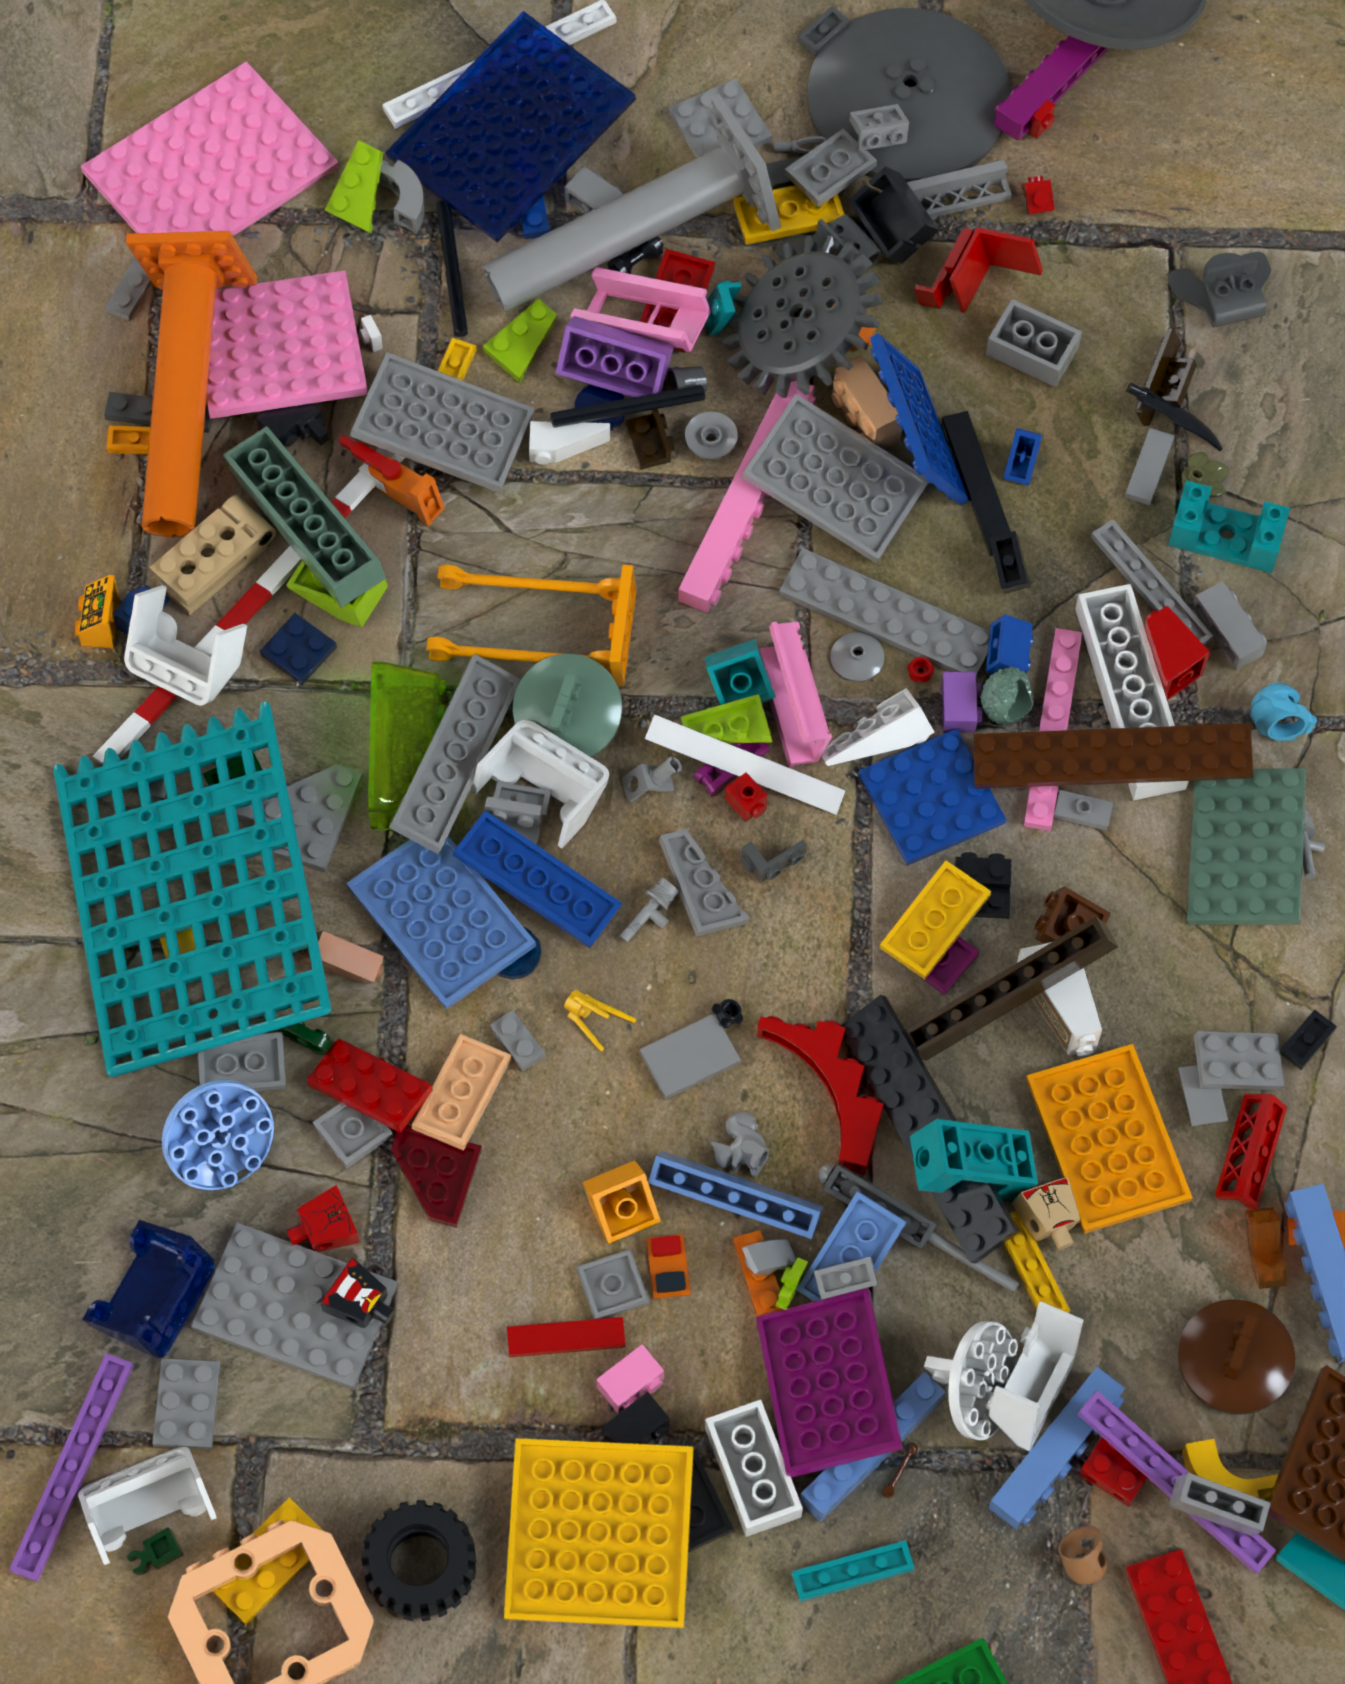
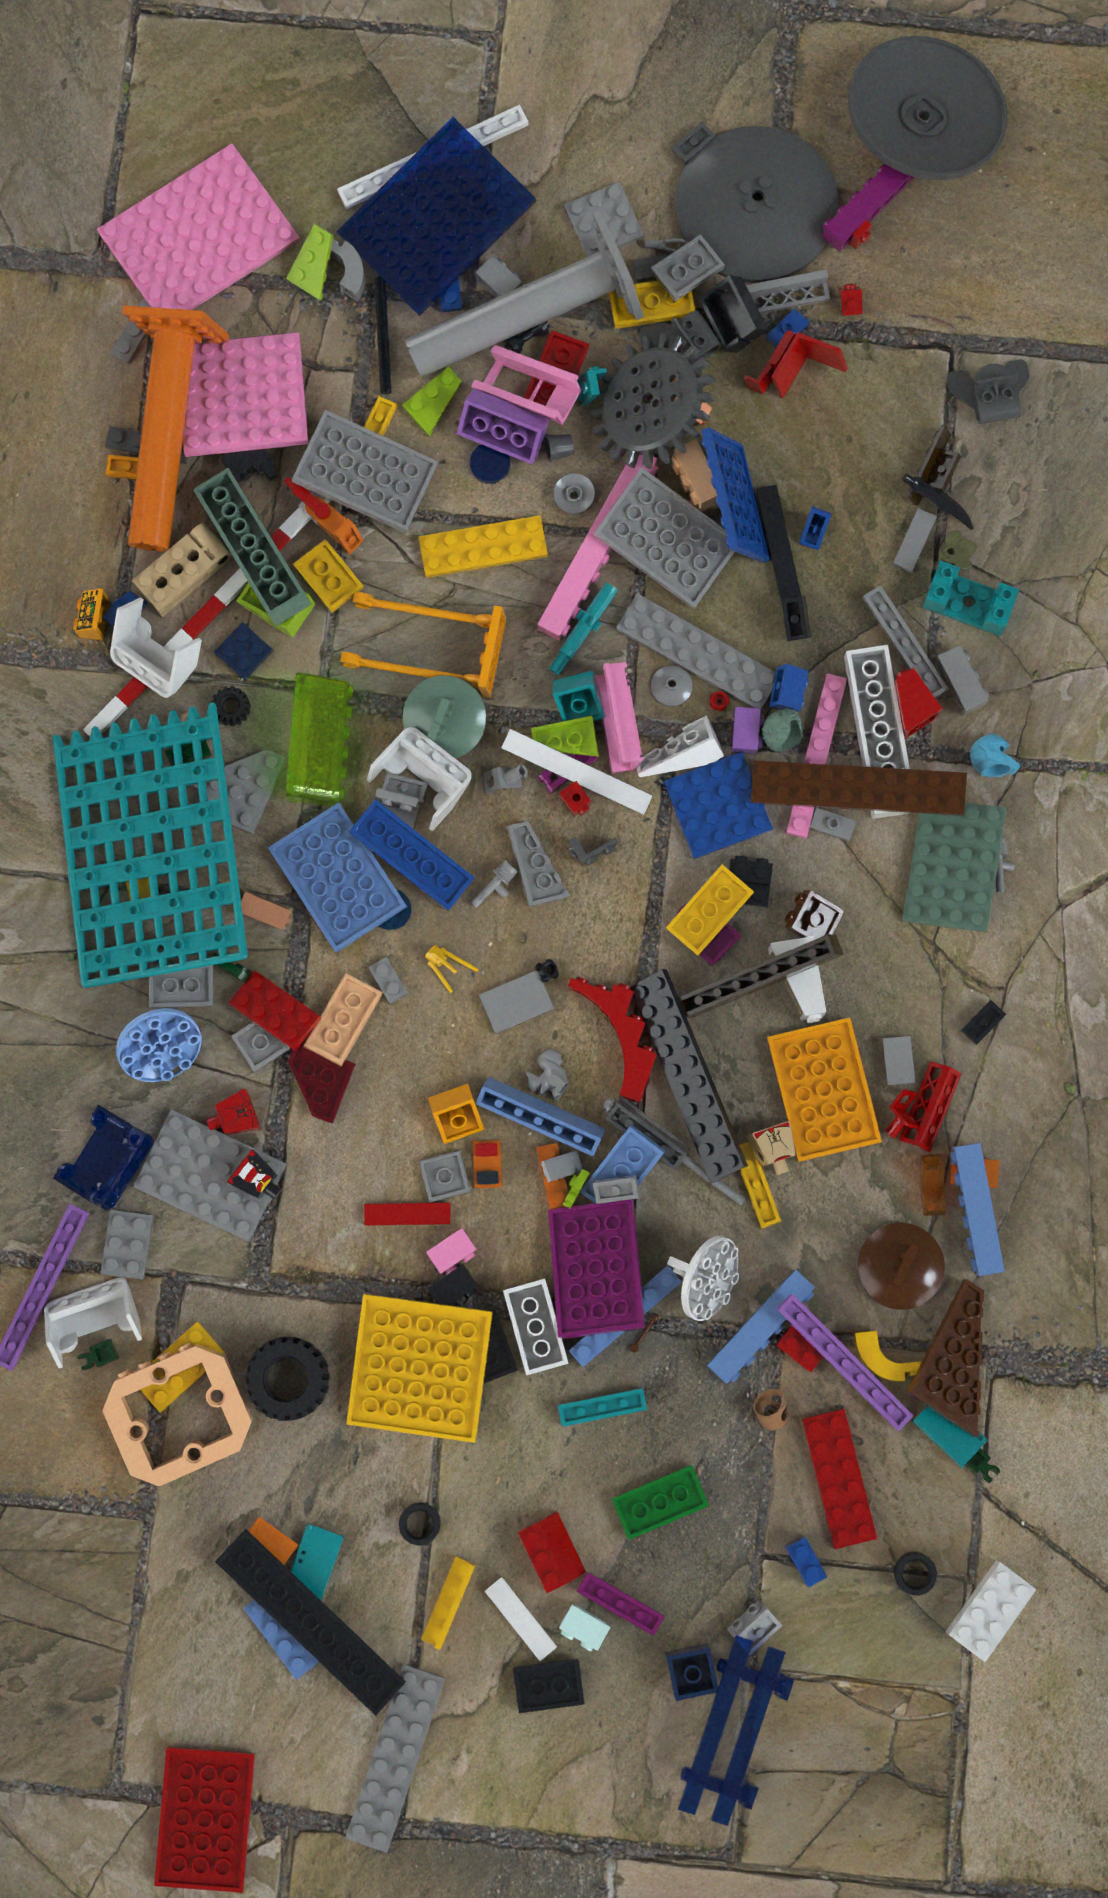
camera: 10 degrees right, 15 degrees up
white plate [359,315,383,352] -> none
light grey plate [389,654,521,854] -> none
white slope [529,421,610,465] -> none
black axle [550,385,705,428] -> none
dark brown bracket [626,409,675,470] -> none
light grey bracket [849,104,909,151] -> none
teal plate [910,1119,1038,1201] -> none
light grey brick [986,299,1082,387] -> none
white windscreen [986,1301,1084,1452] -> none
light grey brick [1169,1472,1270,1536] -> none
light grey plate [1194,1031,1284,1090] -> none
none -> black tyre [211,686,251,726]
none -> yellow plate [293,539,364,613]
none -> yellow plate [418,515,548,578]
none -> teal piece [548,582,618,676]
none -> blue plate [766,308,809,348]
none -> red bracket [885,1089,919,1138]

